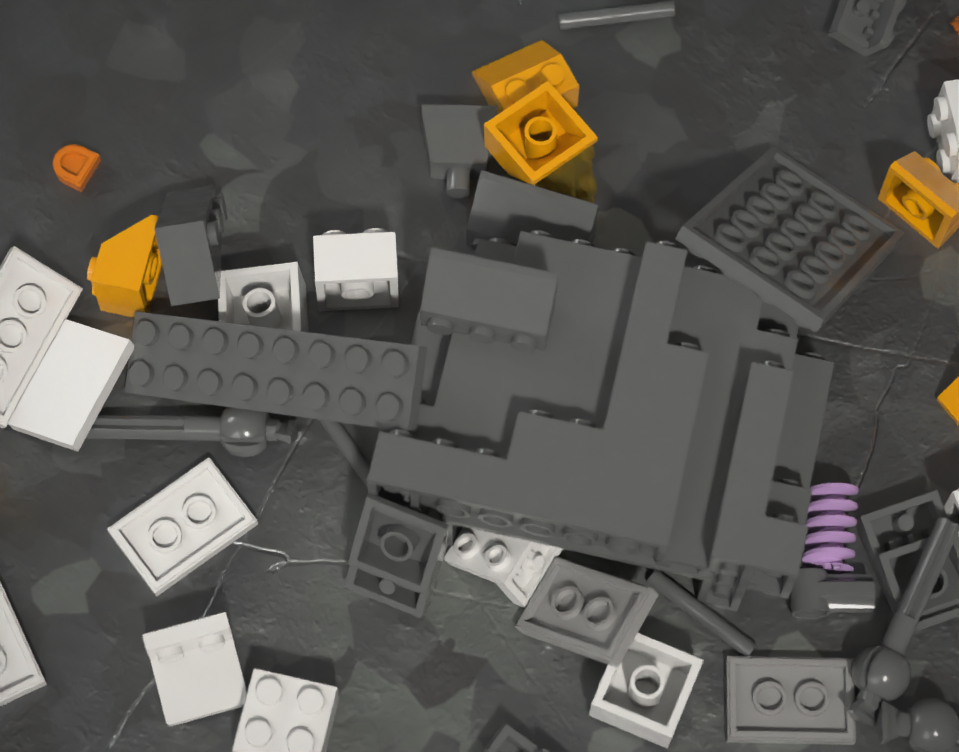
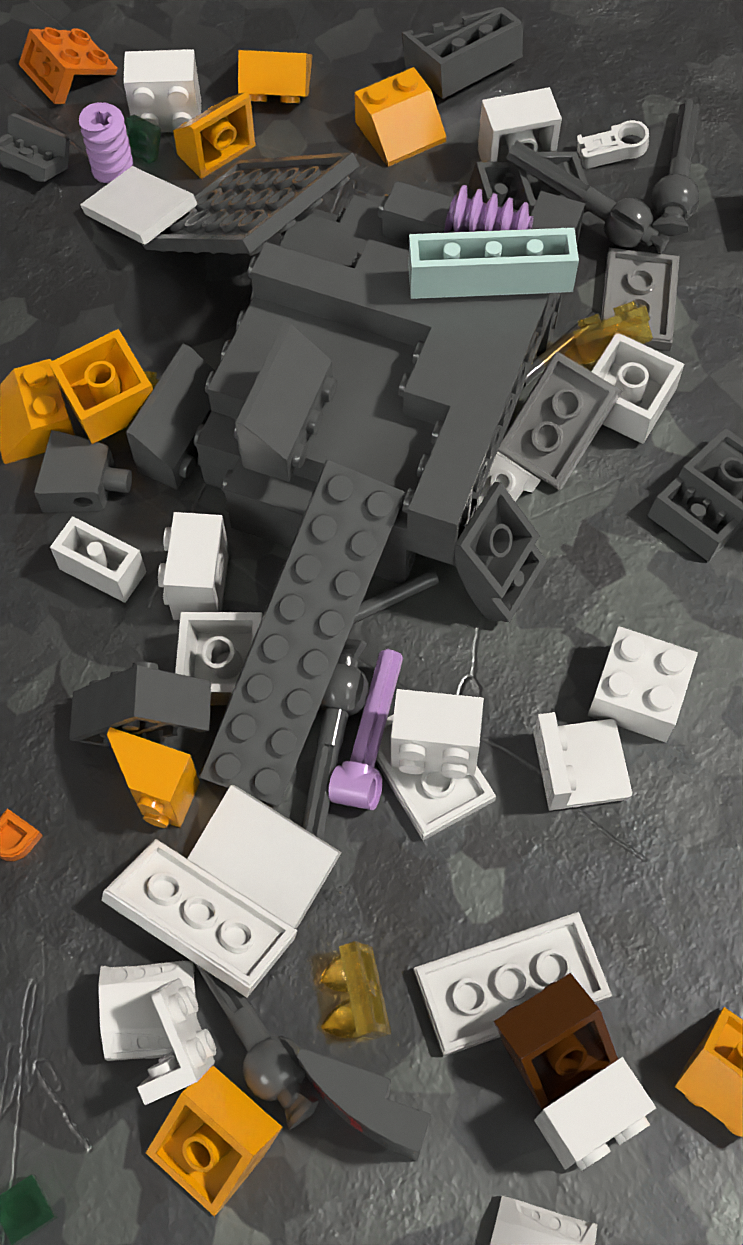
camera: 80 degrees left, 5 degrees down
none -> white brick [50,516,146,603]
none -> lavender piece [79,102,133,183]
none -> white tile [80,166,197,245]
none -> clear green plate [125,114,161,164]
none -> lavender axle [329,649,403,810]
none -> white brick [391,689,484,779]
none -> light aqua brick [408,228,579,299]
none -> lavender piece [444,185,534,233]
none -> clear yellow bracket [571,300,653,364]

